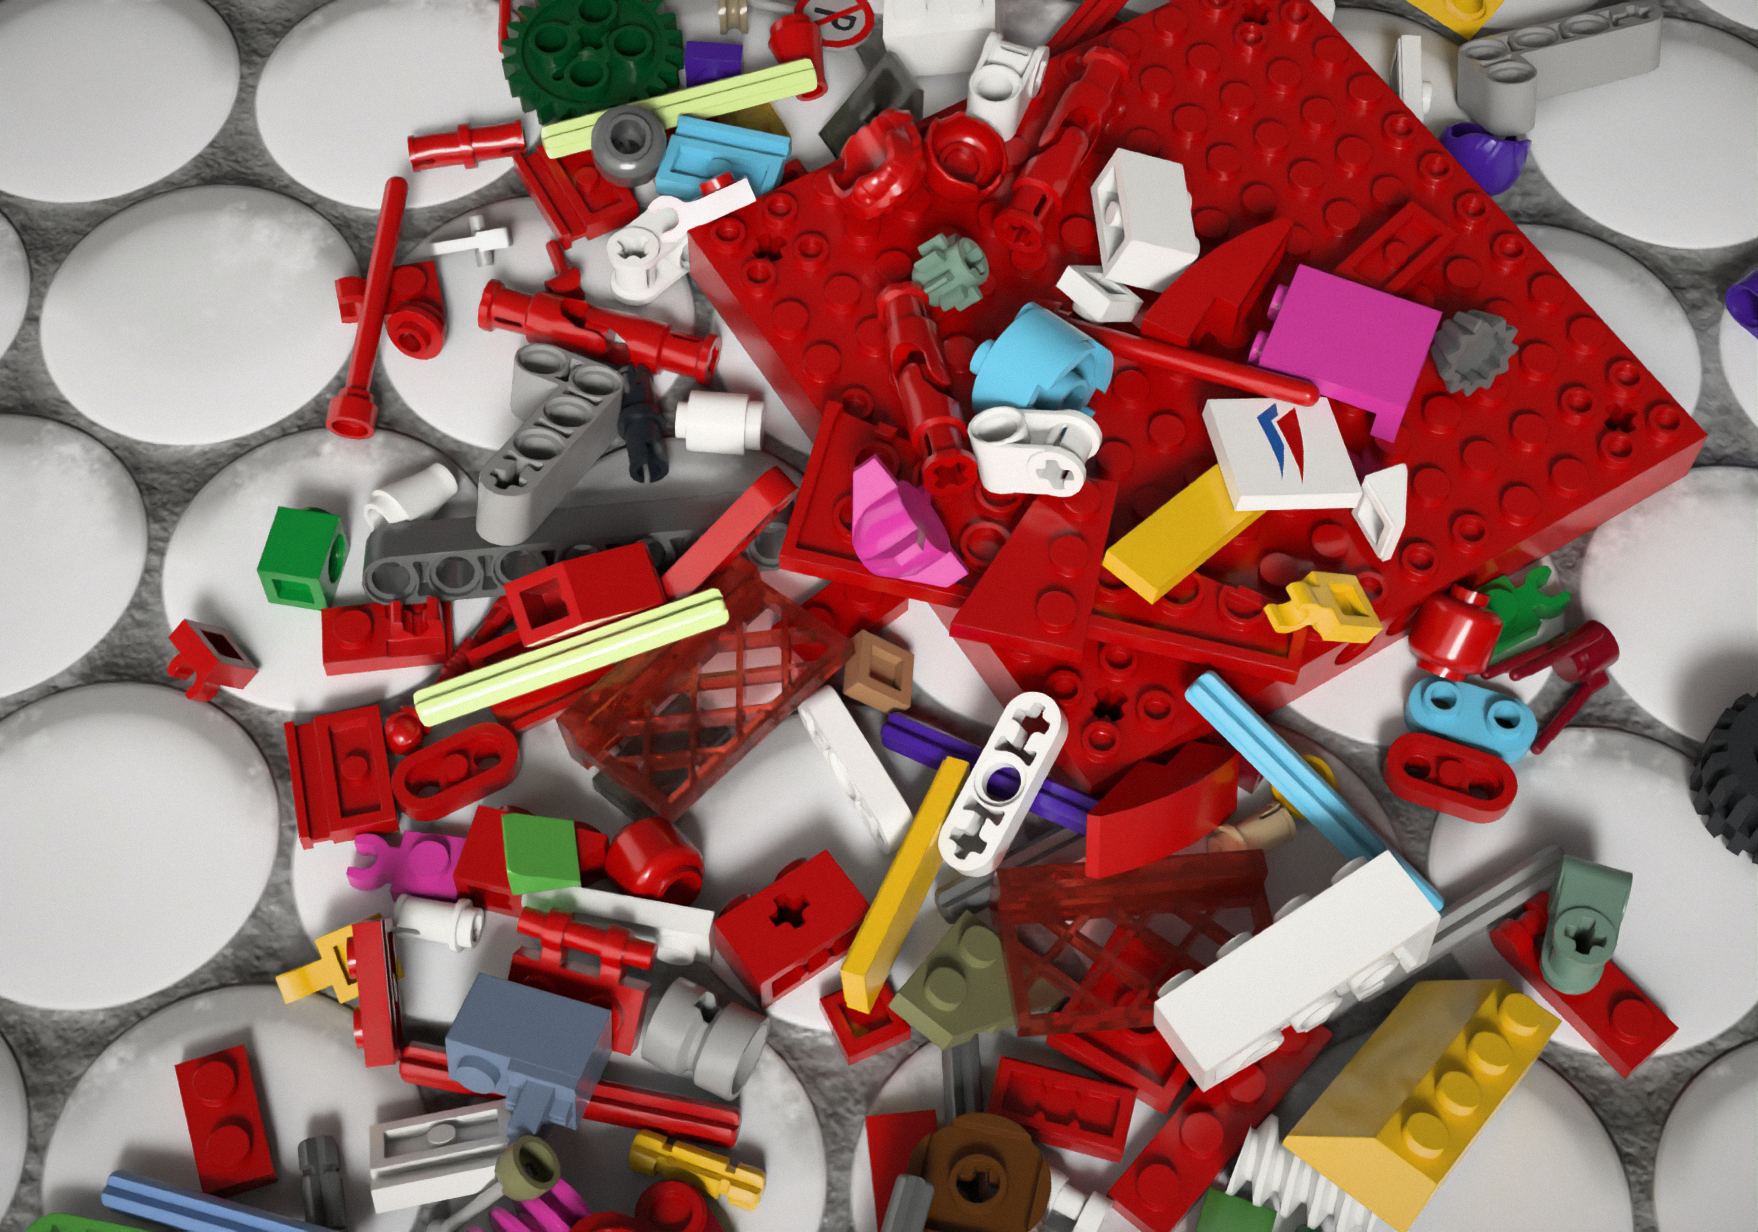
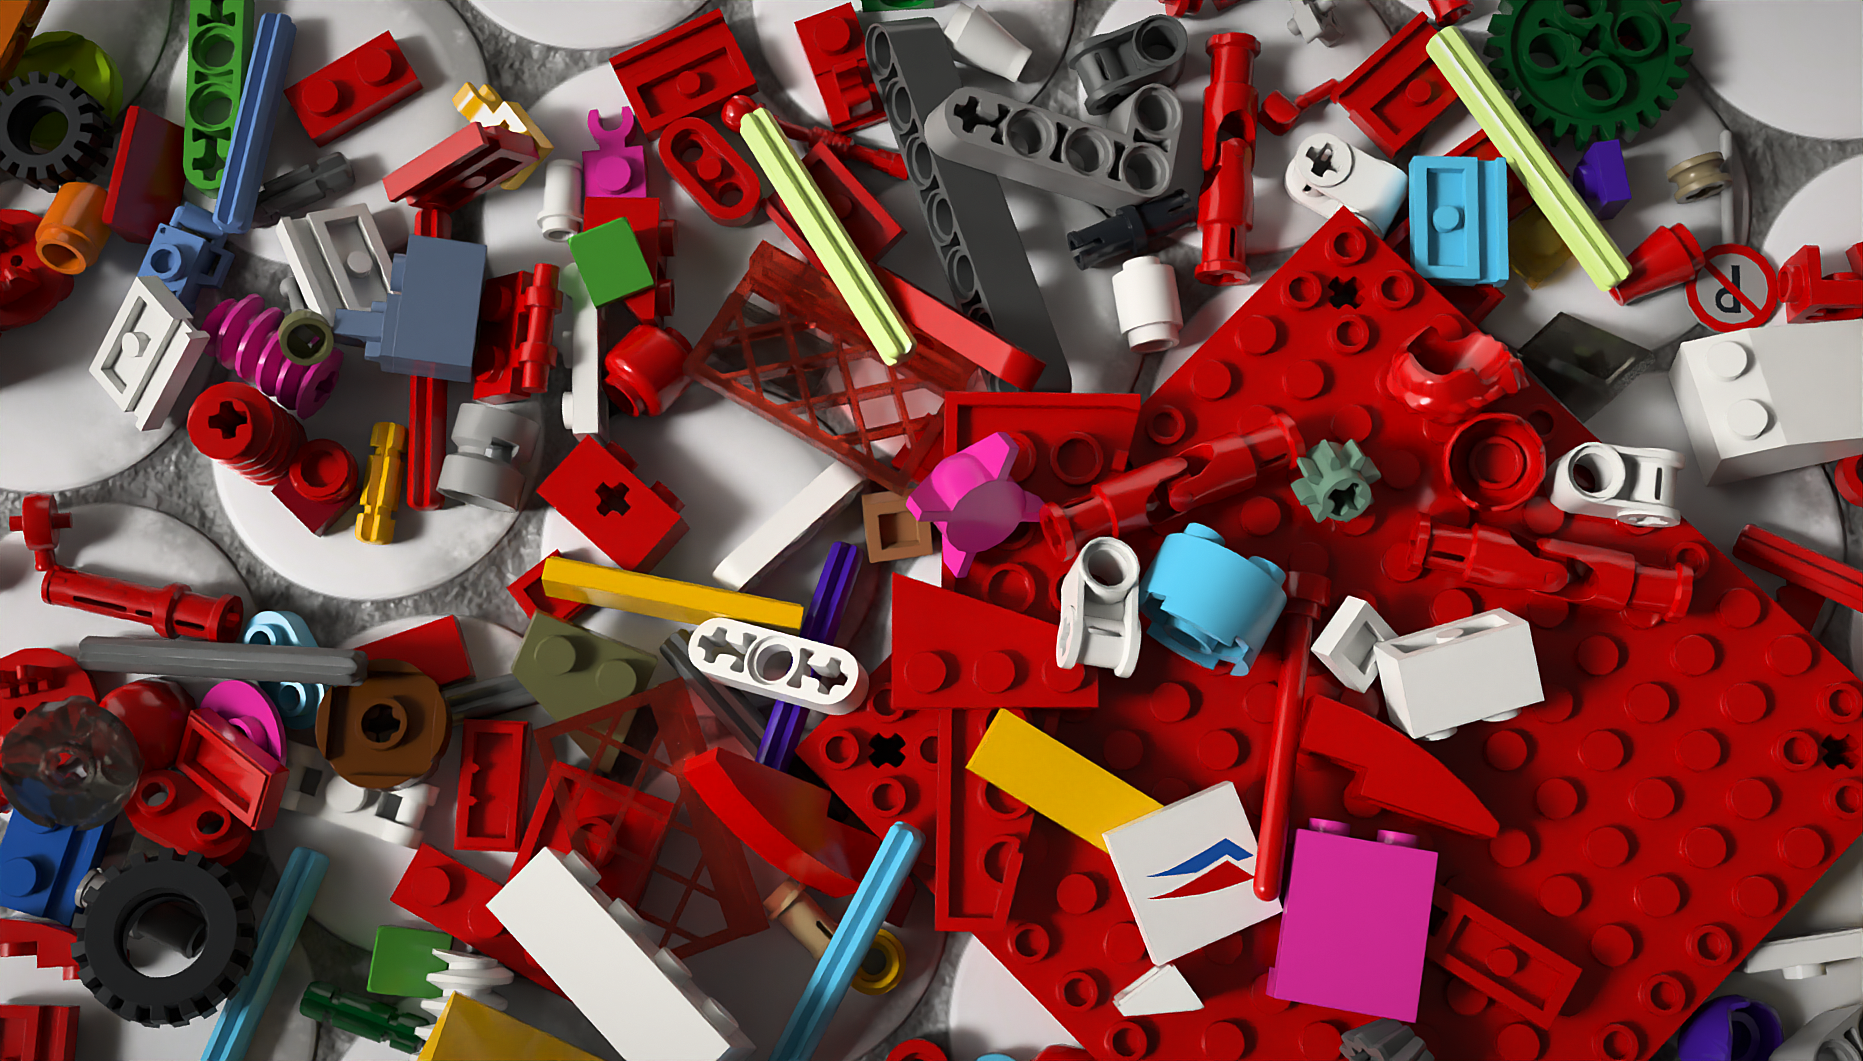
camera: 85 degrees right, 20 degrees up
red slope [503,541,668,647] -> none
dark grey head [590,104,667,188] -> none
plate [648,170,757,242] -> none
yellow plate [1263,571,1384,644] -> none
none -> dark grey piece [1065,14,1188,116]

